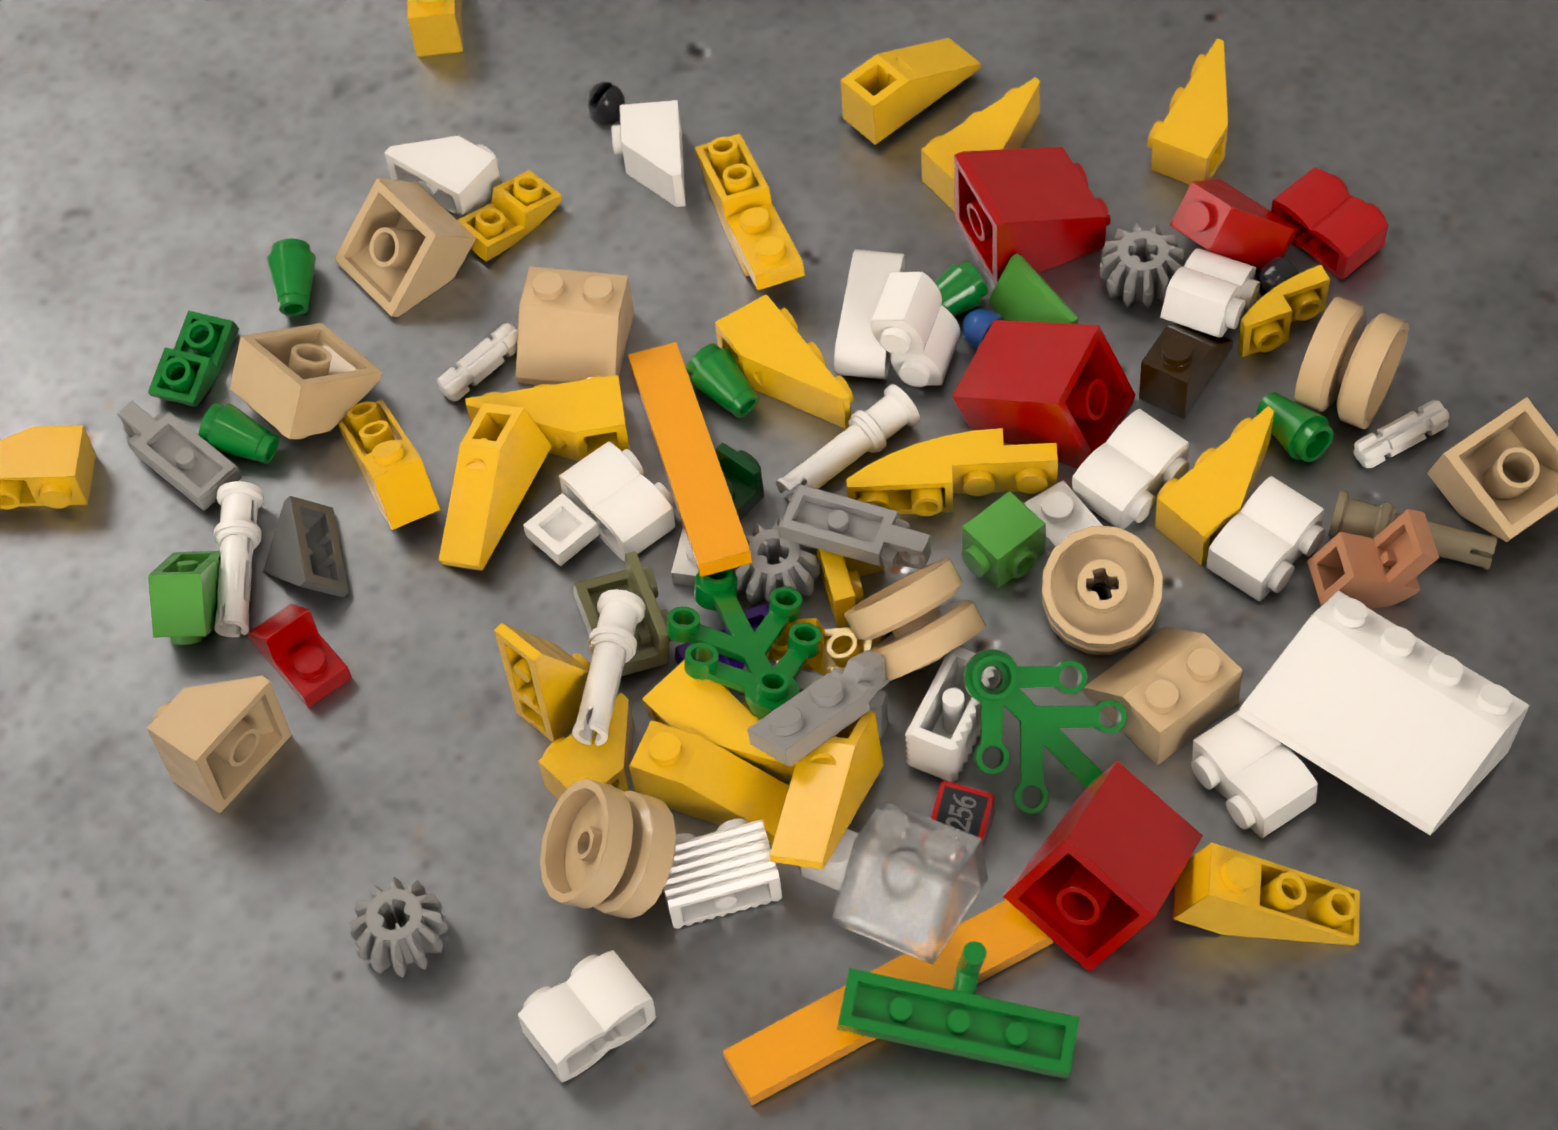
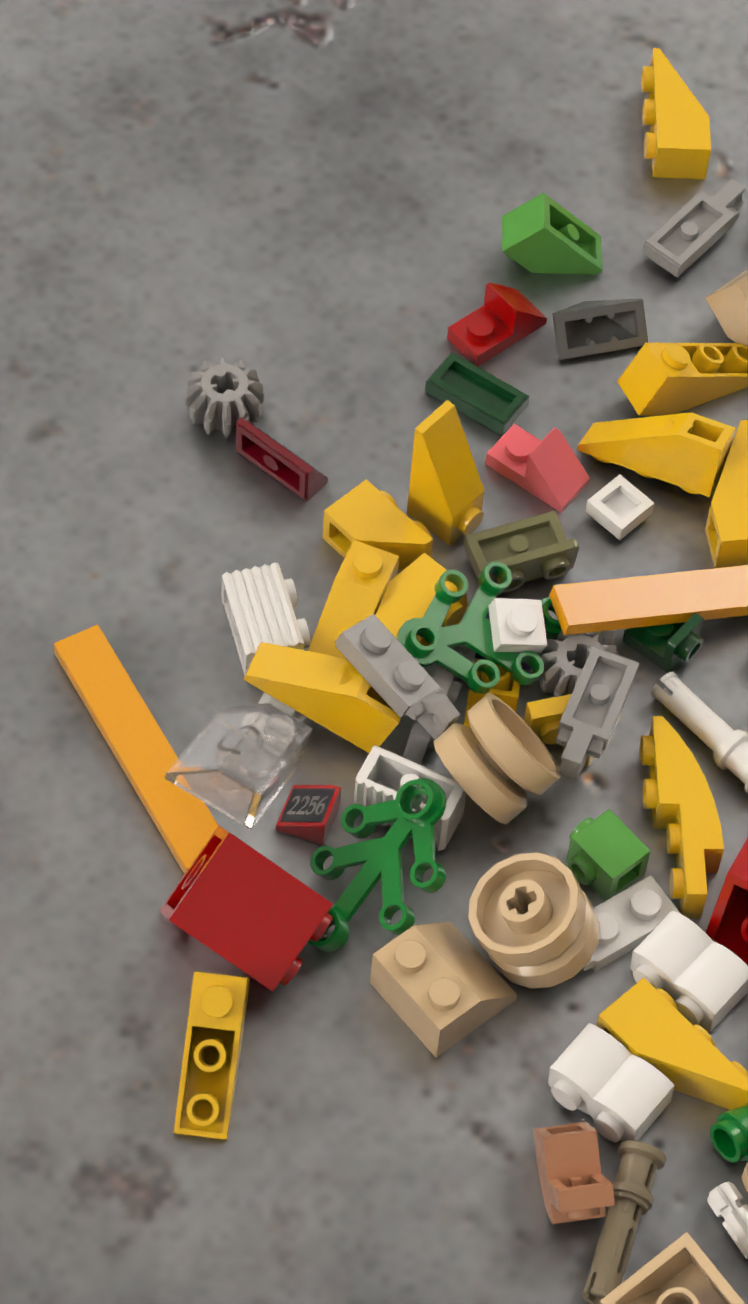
camera: 80 degrees right, 0 degrees up
tan slope [147,675,292,814] -> none
green cone [199,402,280,464] -> none
white pin [214,481,264,637] -> none
white brick [518,950,656,1083] -> none
tan wheel [540,779,676,919] -> none
white brick [559,441,676,562] -> none
white pin [572,589,646,746] -> none
green plate [837,941,1080,1079] -> none
white brick [1191,710,1318,838] -> none
white slope [1238,591,1530,836] -> none
none -> dark red slope [236,417,328,501]
none -> dark green tile [425,352,529,436]
none -> coral slope [485,424,590,513]
none -> white plate [488,598,547,653]

